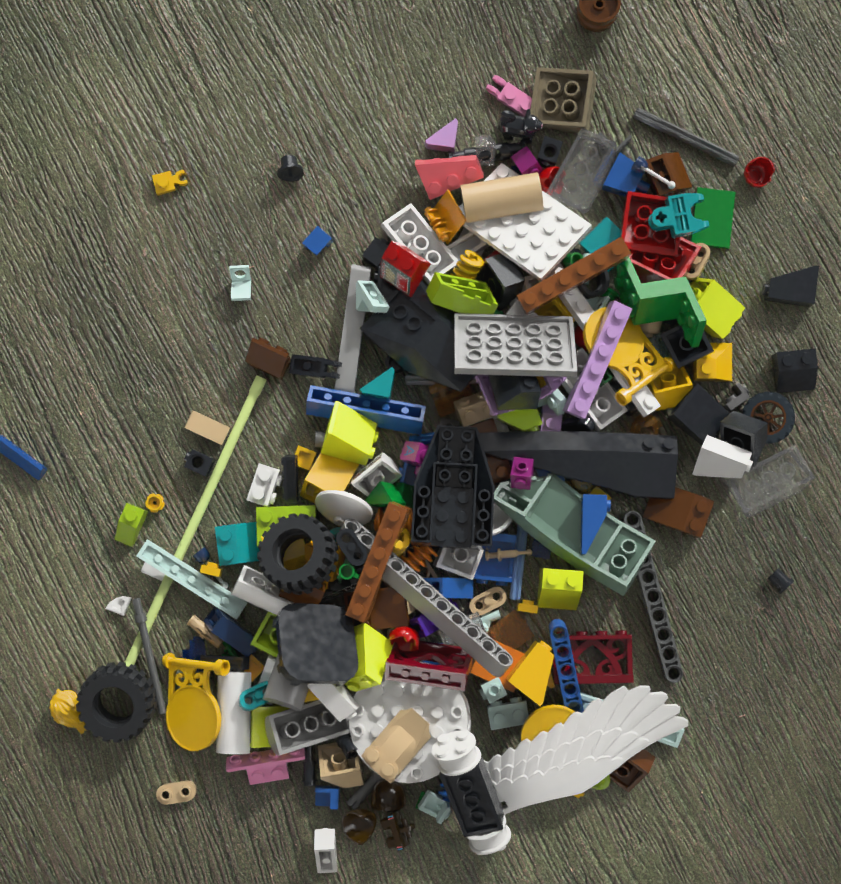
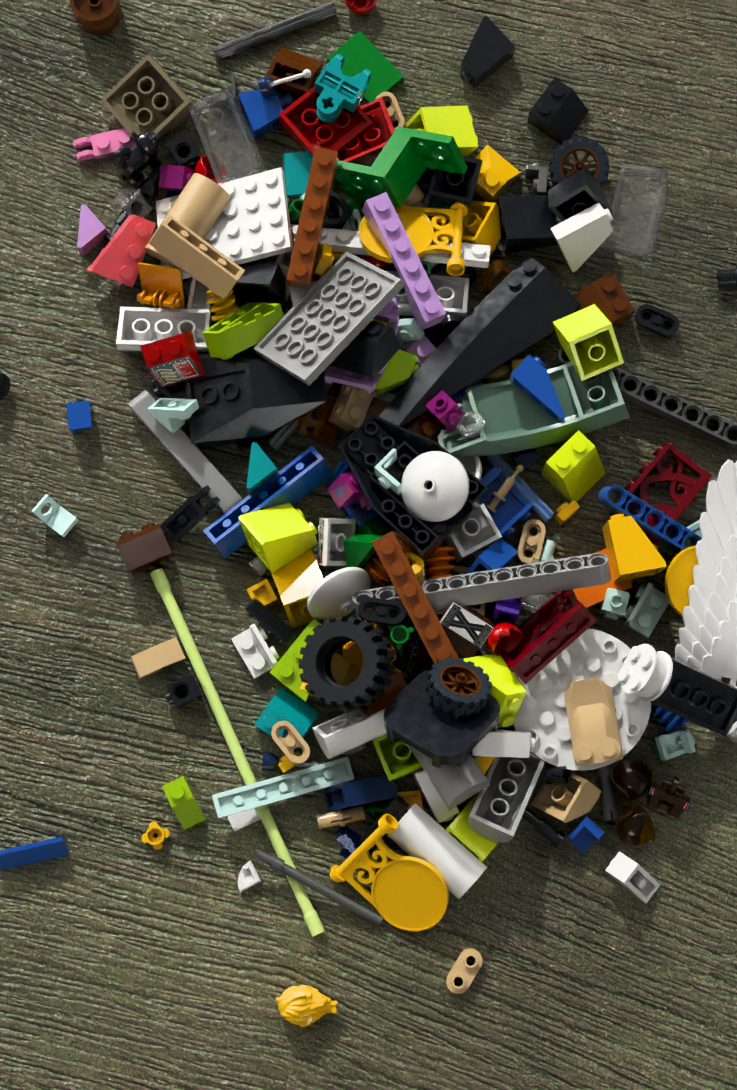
camera: 50 degrees left, 5 degrees down
black tyre [76,662,157,743] -> none
yellow plate [145,493,165,513] -> none
bright pink bracket [226,748,305,785] -> none
teal plate [238,681,269,711] -> none
black brick [362,237,390,270] -> none
clear orange piece [489,609,534,649] -> none
none -> yellow plate [142,822,170,850]
none -> tan brick [149,215,245,299]
none -> tan plate [271,721,310,764]
none -> yellow plate [315,243,334,275]
none -> light aqua bracket [374,448,402,495]
none -> white dish [401,451,469,522]
none -> black wheel [425,658,492,716]
none -> tile [440,602,493,648]
none -> clear piece [457,411,485,438]
none -> neon yellow slope [553,304,624,381]
none -> black plate [635,304,679,337]

